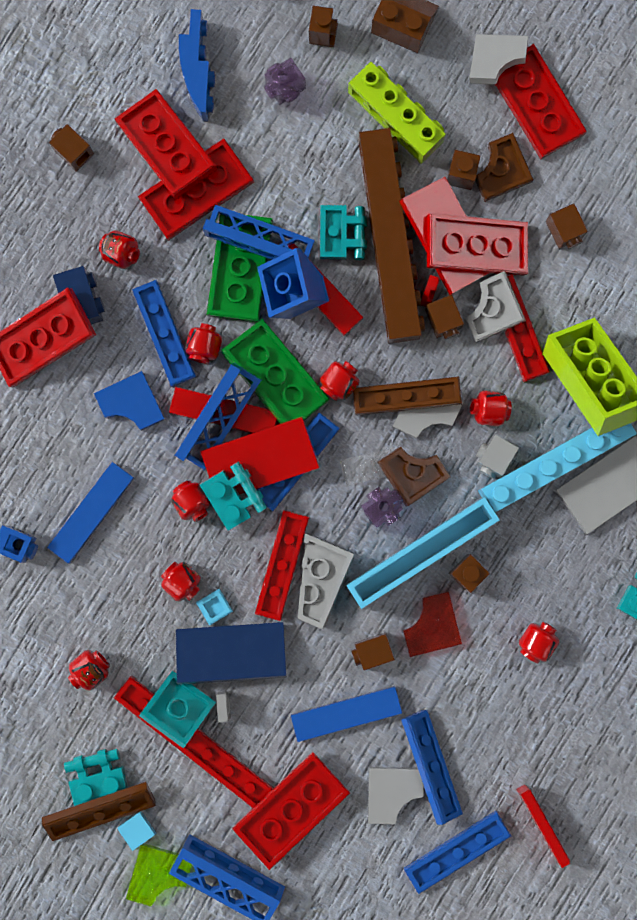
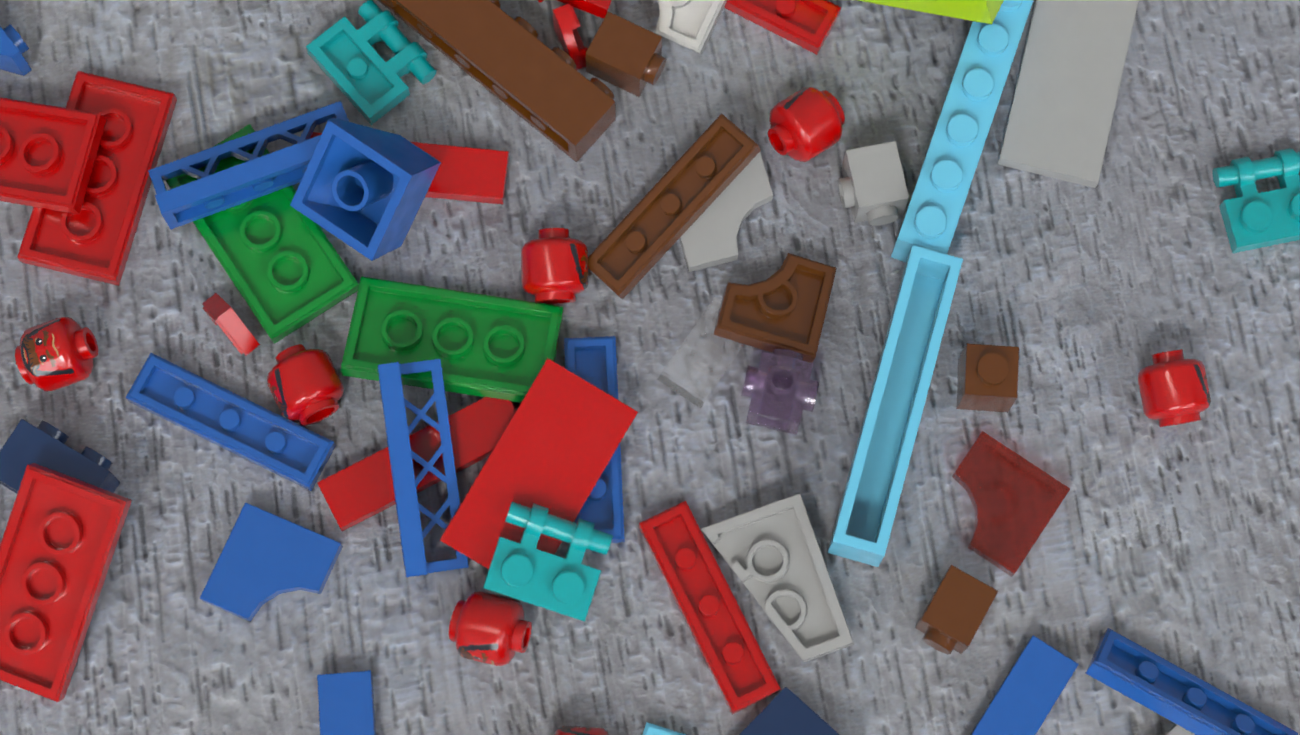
camera: 45 degrees left, 10 degrees down
none -> tile [202,293,260,356]

